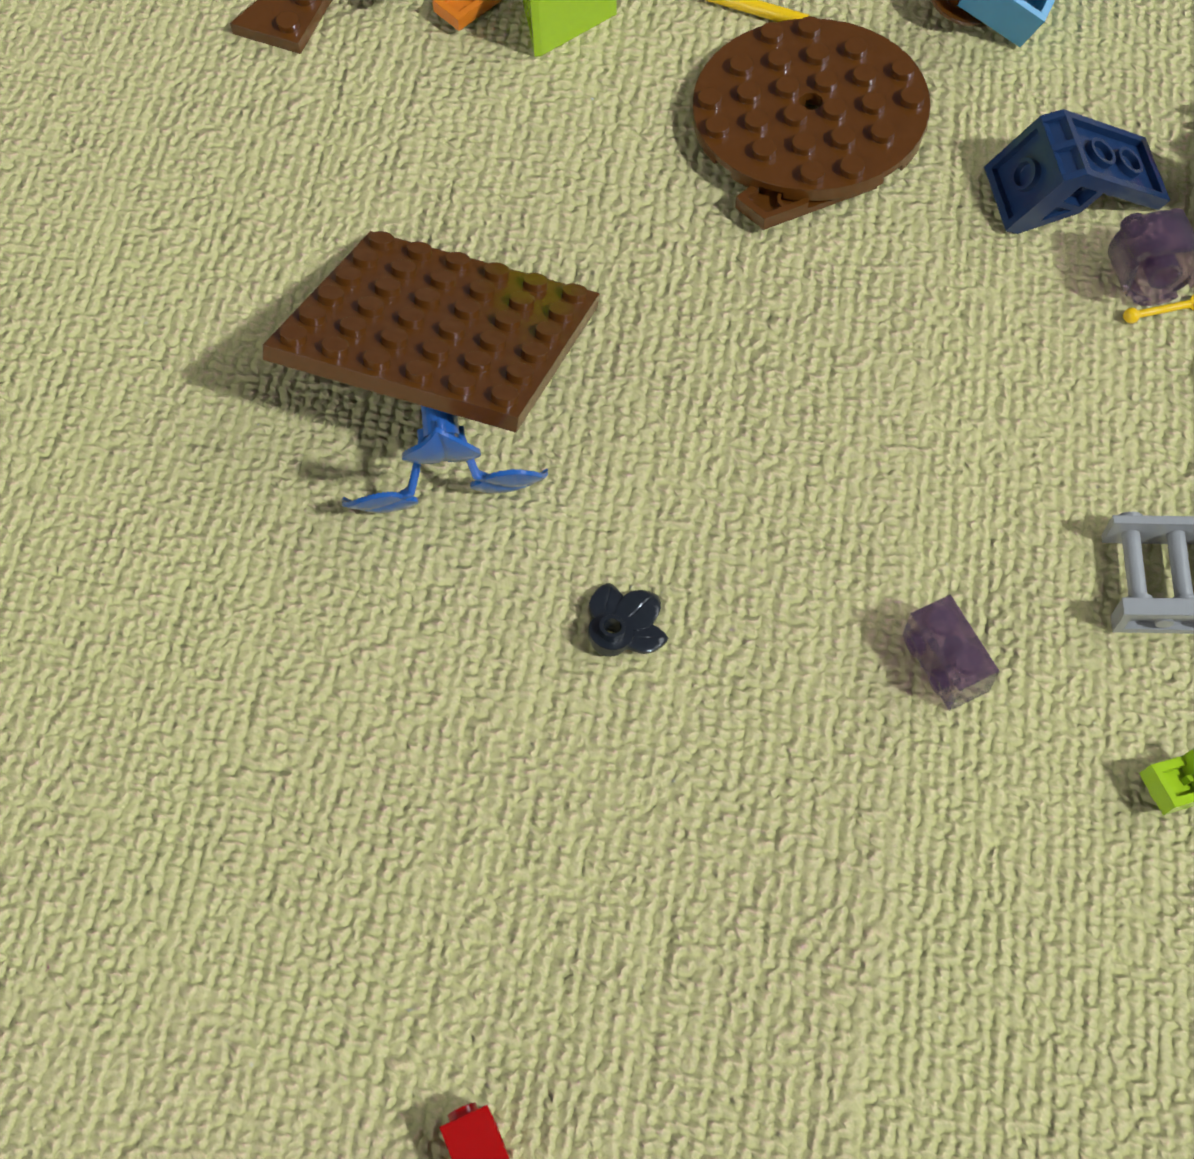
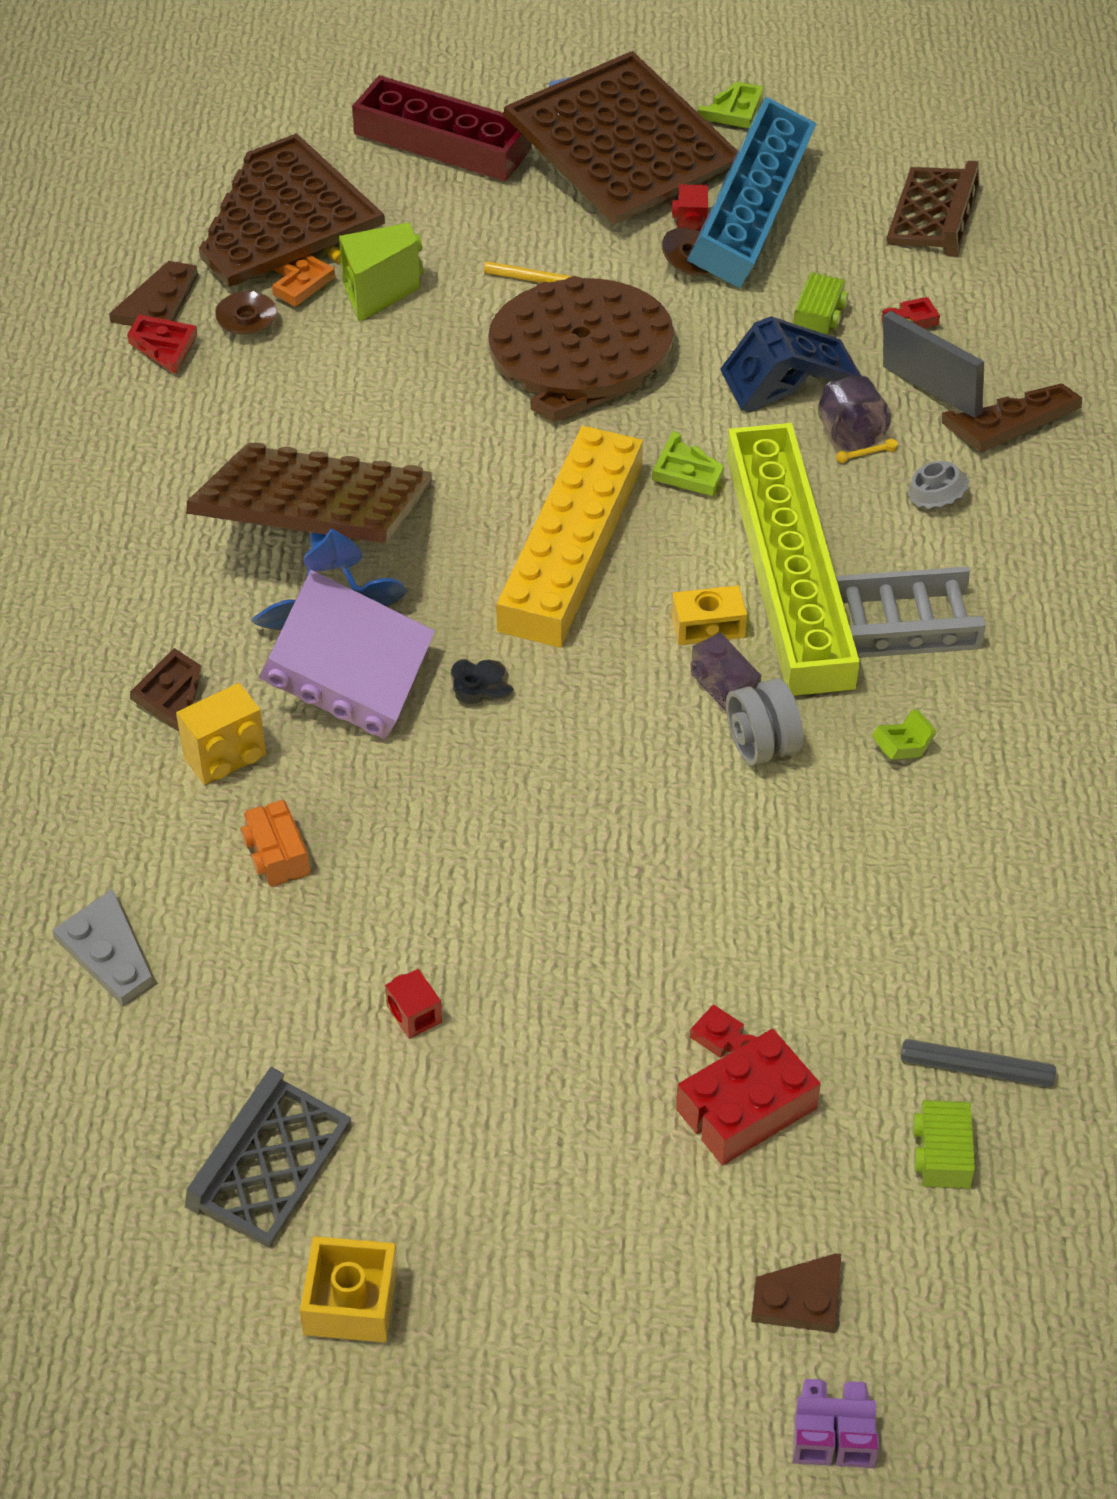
camera: 10 degrees left, 15 degrees down
none -> light grey wing [52,889,153,1006]
none -> red wing [127,315,197,373]
none -> reddish brown wing [130,648,202,731]
none -> yellow brick [176,683,266,786]
none -> reddish brown dish [215,291,277,334]
none -> orange brick [240,799,310,887]
none -> lavender panel [258,570,435,740]
none -> yellow brick [496,425,643,648]
none -> lime wing [652,431,724,496]
none -> yellow brick [671,585,747,645]
none -> neon yellow brick [726,423,860,696]
none -> light grey wheel [726,678,804,766]
none -> lime brick [793,272,849,335]

